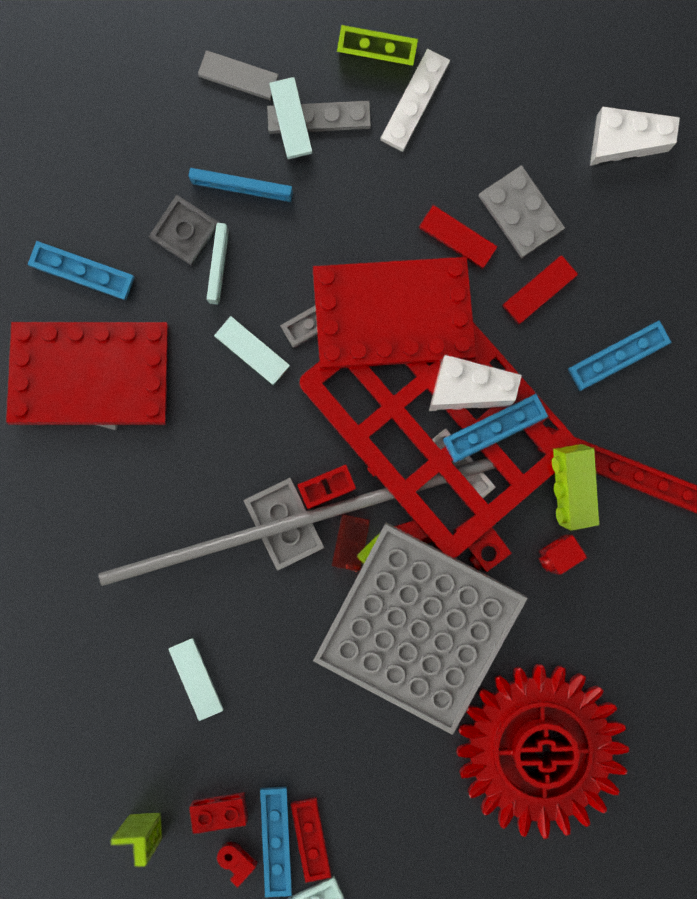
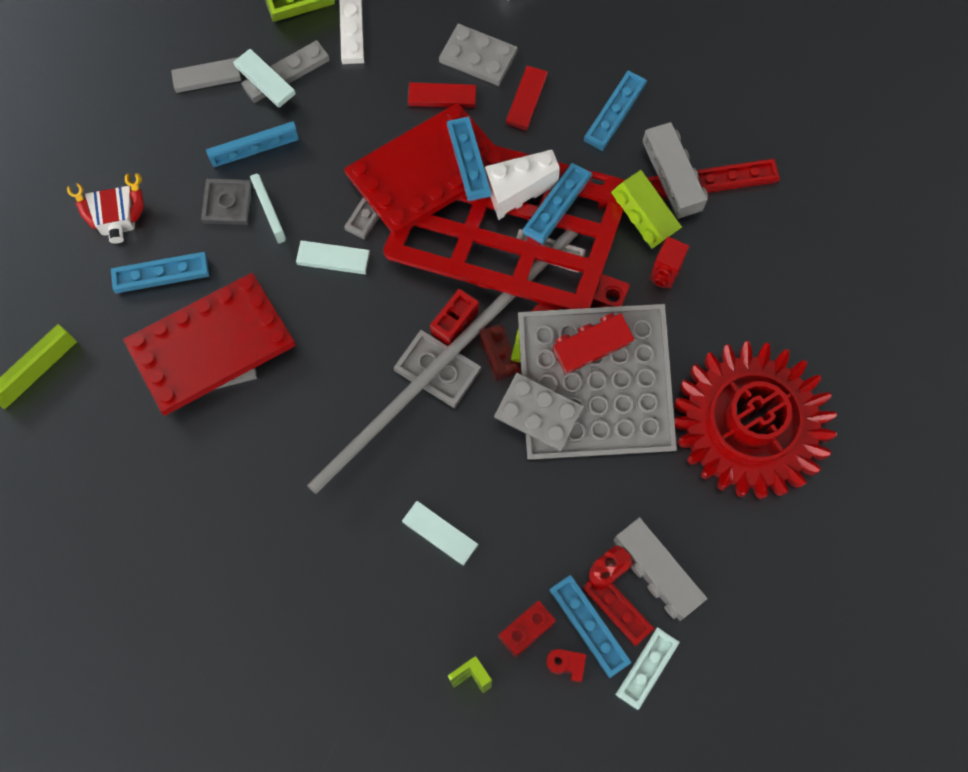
camera: 30 degrees left, 15 degrees down
none -> torso [67,173,144,243]
none -> dark azure plate [447,117,491,201]
none -> light grey plate [494,372,583,452]
none -> red brick [552,313,635,375]
none -> red rock [589,545,633,587]
none -> light grey brick [613,517,708,621]
none -> light grey brick [643,122,708,219]

